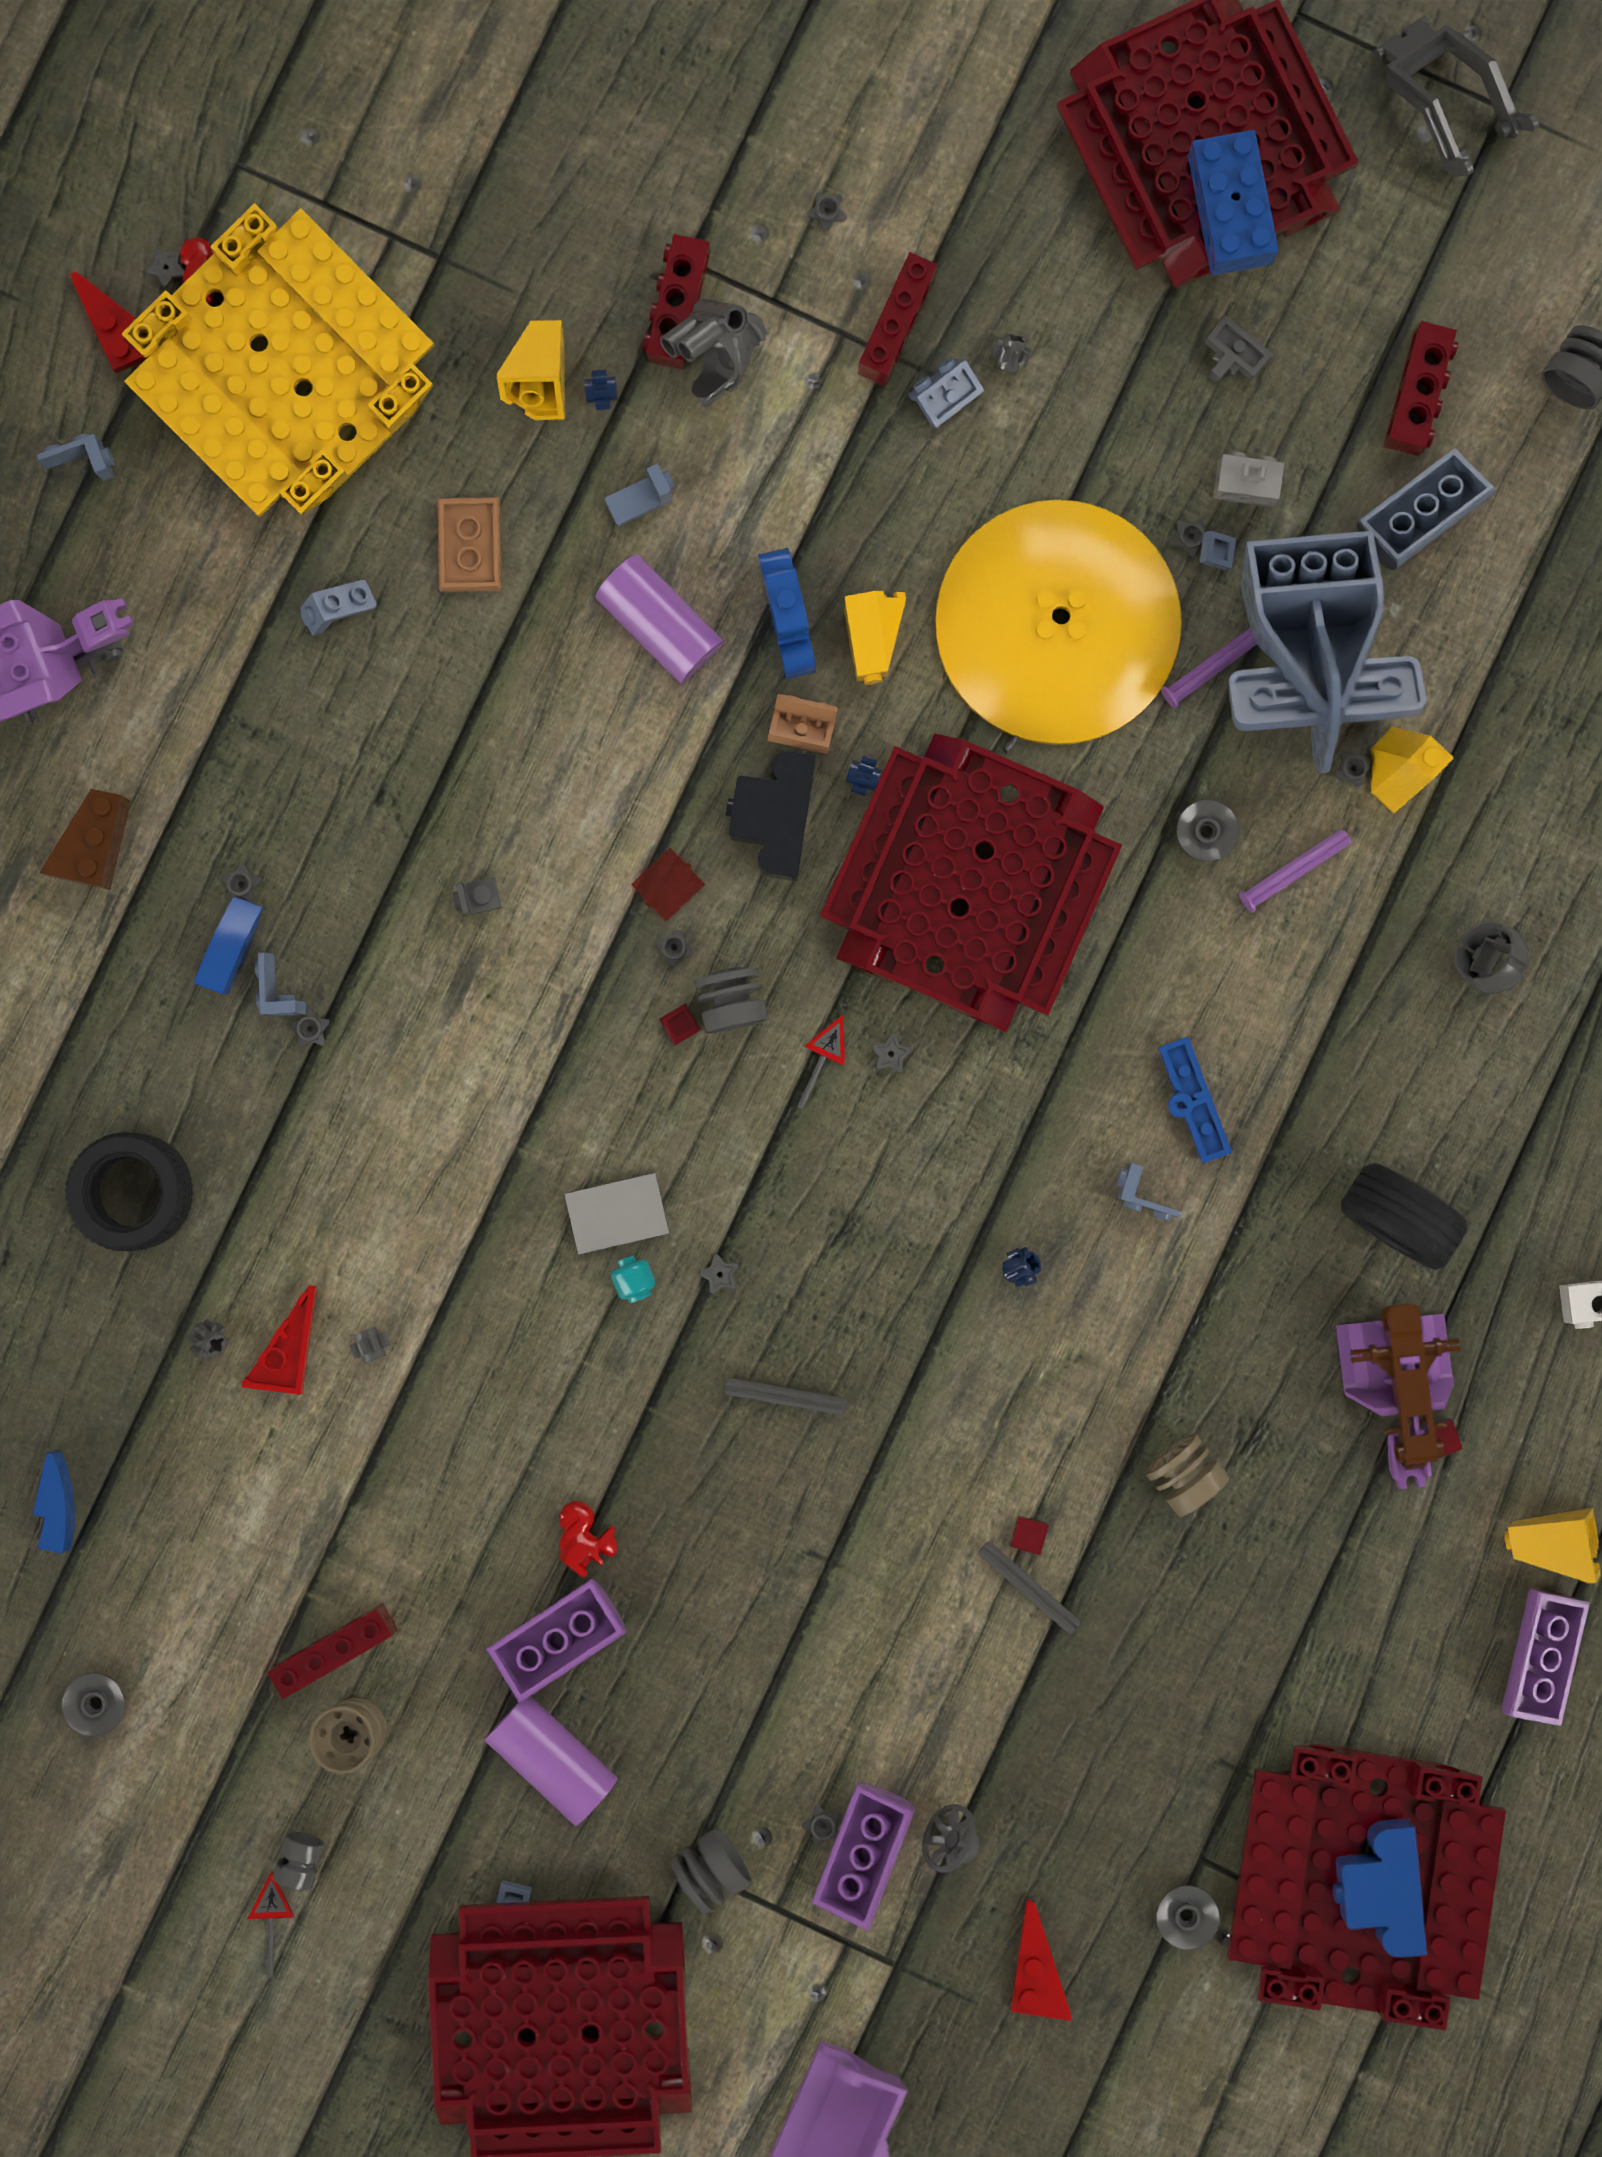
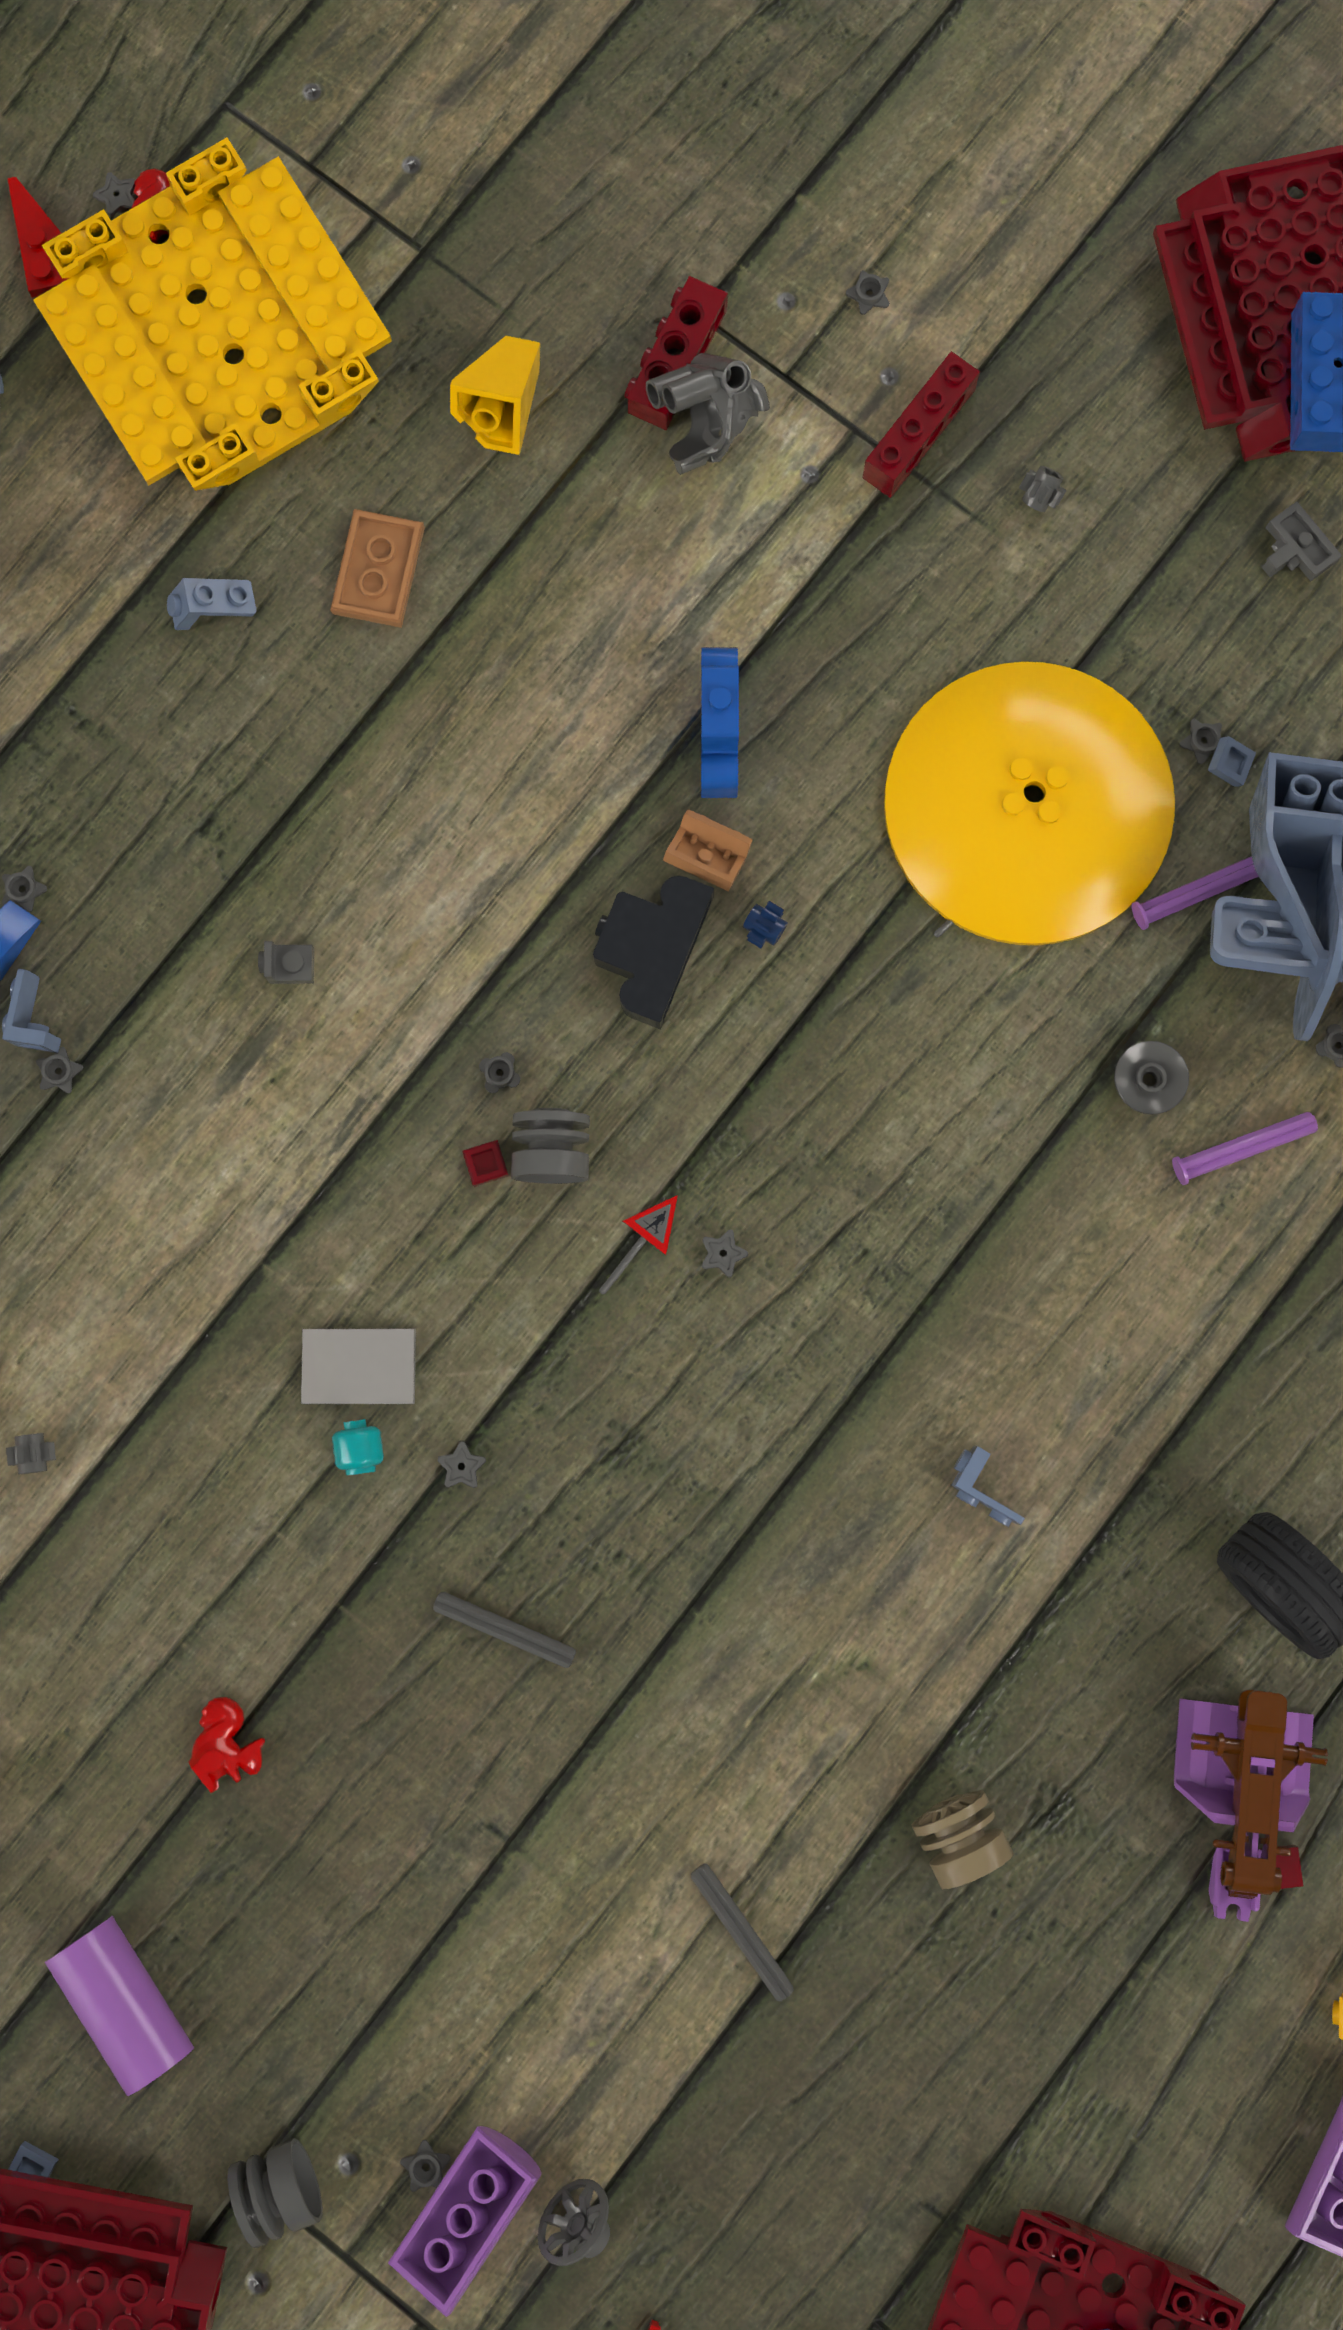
camera: 15 degrees right, 5 degrees down
medium lavender brick [486,1579,626,1703] -> none
dark blue gear [584,369,618,410] -> none
medium lavender brick [596,554,725,686] -> none
sand blue bracket [605,463,675,526] -> none
clear red piece [631,848,705,921] -> none
dark red slope [820,733,1122,1033] -> none
yellow slope [844,591,906,685] -> none
sand blue bracket [908,357,985,428] -> none
dark blue gear [1002,1247,1041,1287] -> none
dark red tile [1010,1515,1049,1555] -> none
blue hinge [1158,1037,1232,1164] -> none
light grey brick [1213,452,1284,507] -> none

